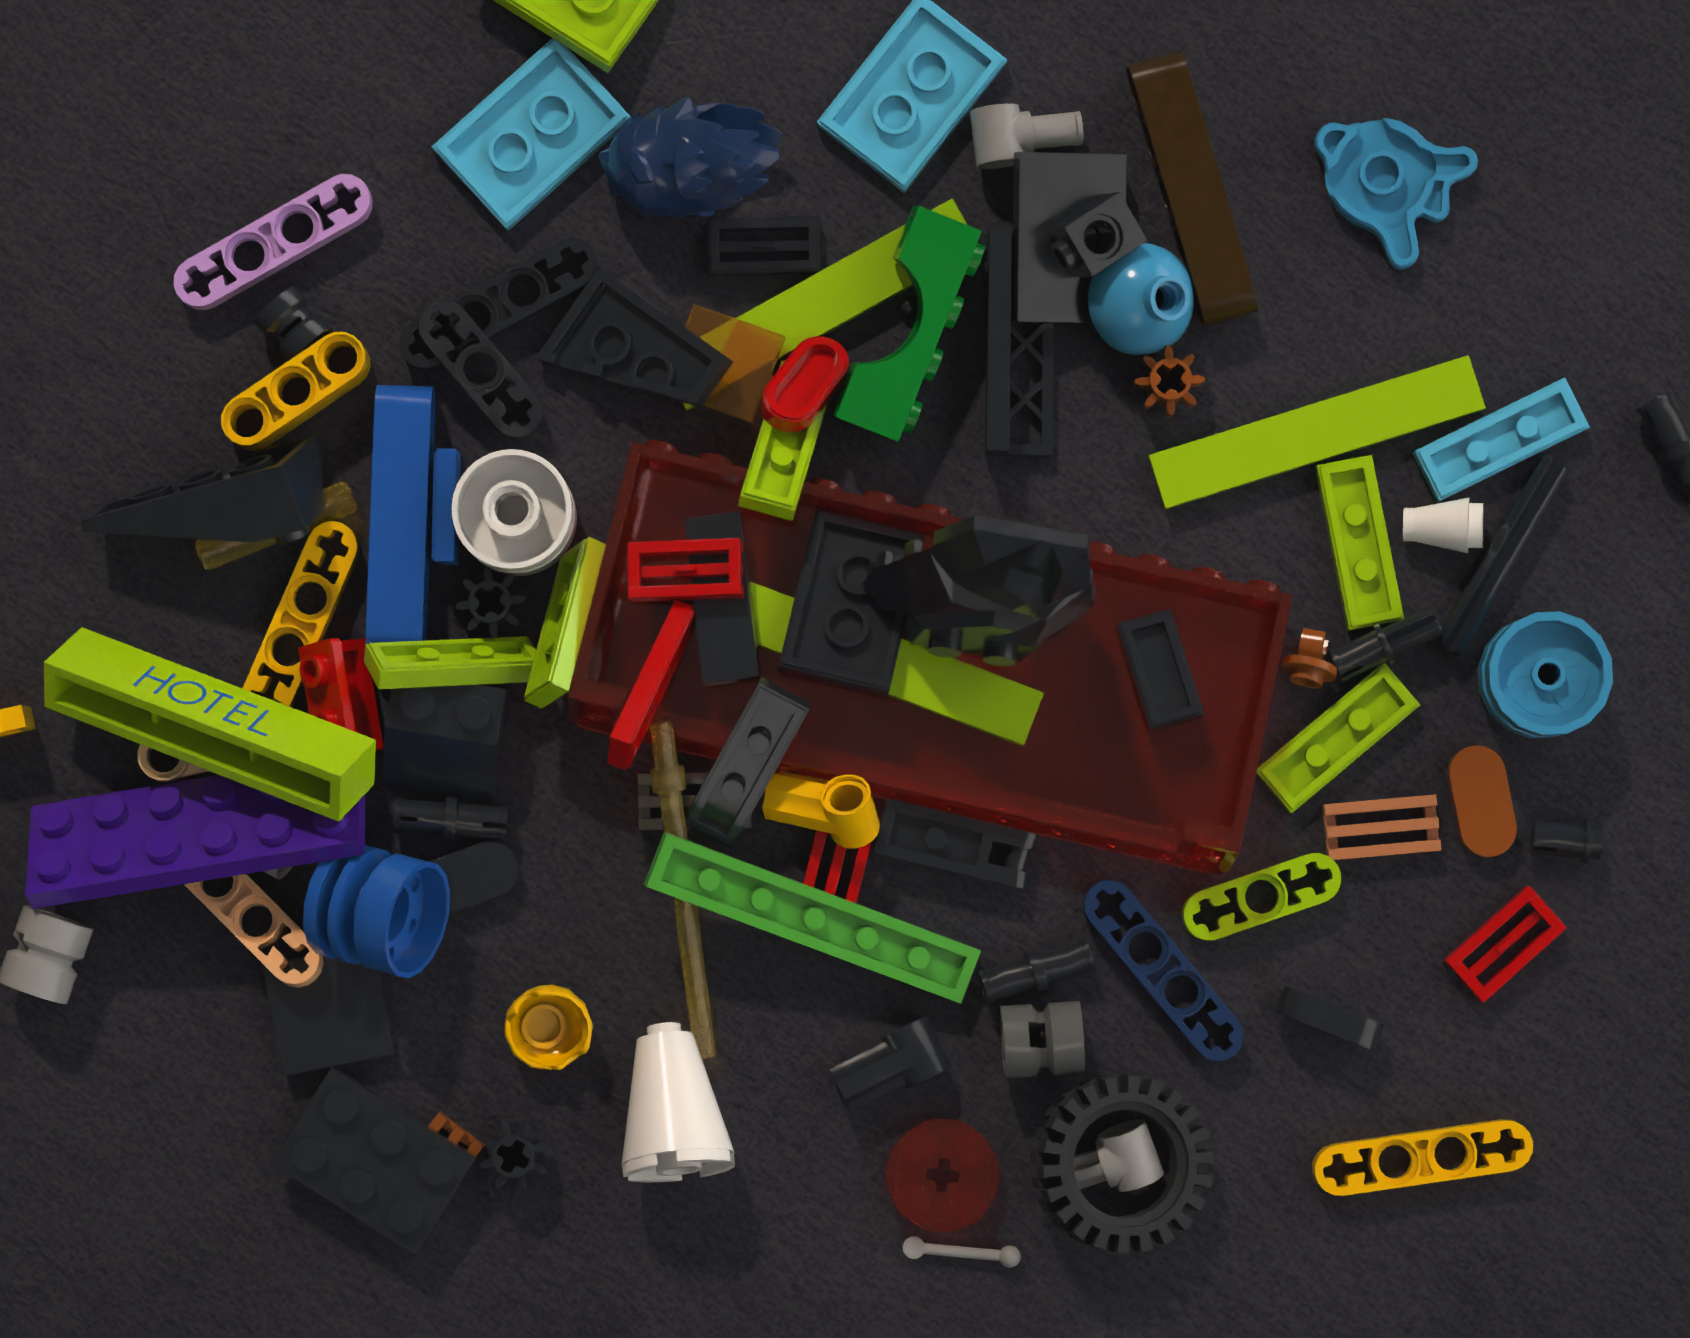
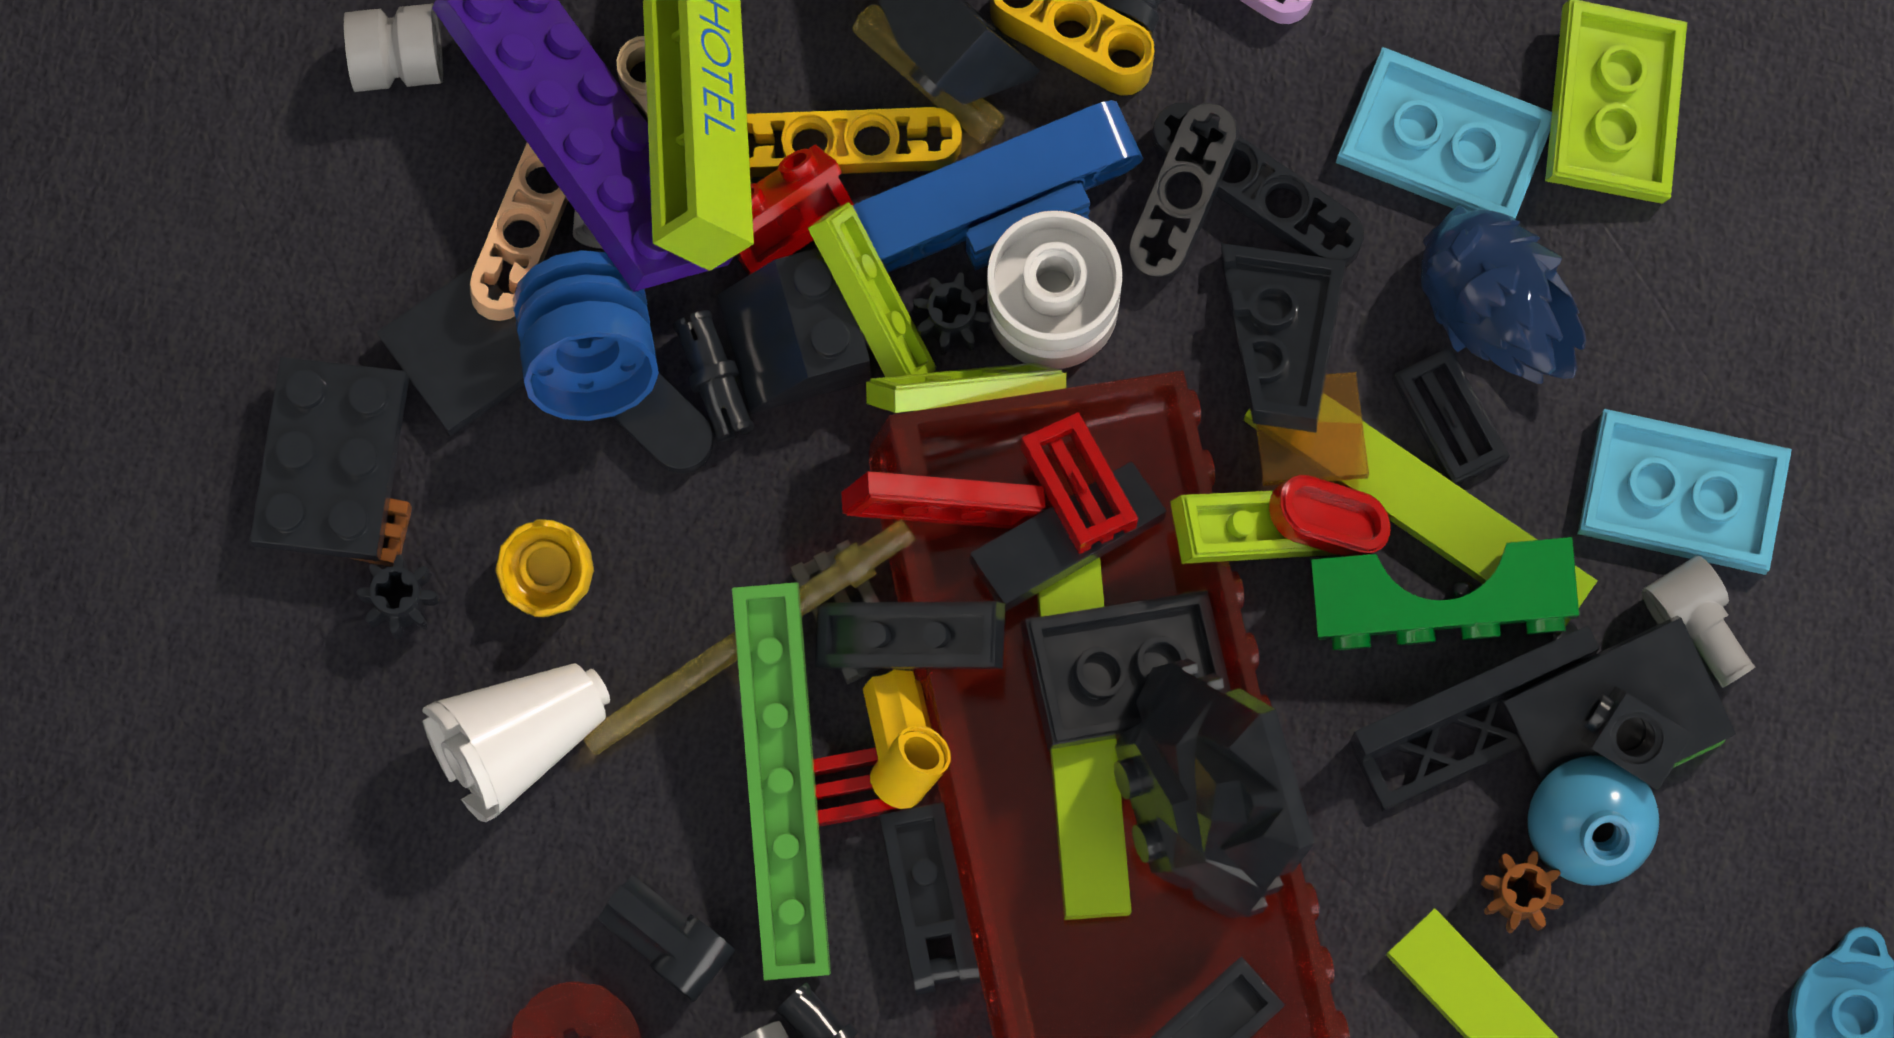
camera: 70 degrees right, 10 degrees down
dark brown beam [1126,51,1258,327] -> none

